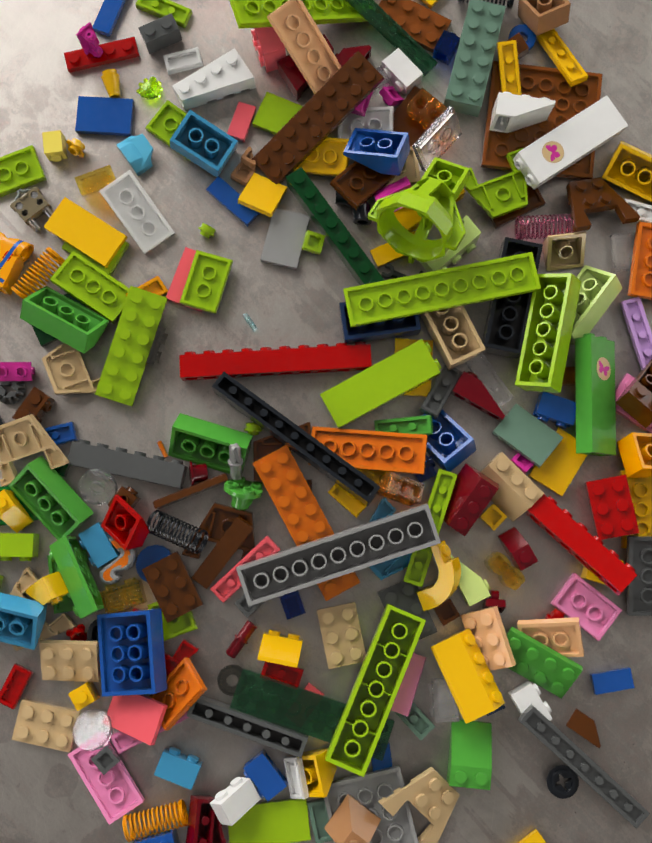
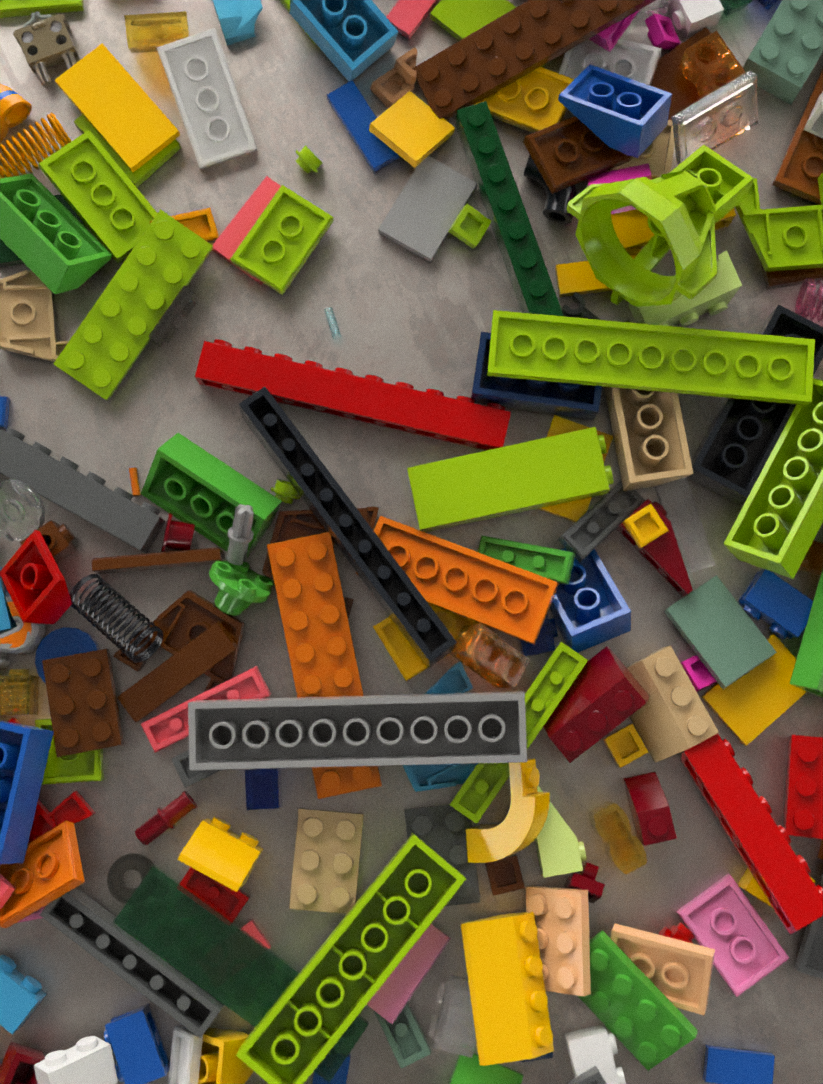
camera: 15 degrees right, 0 degrees up
none -> yellow tile [622,504,669,549]

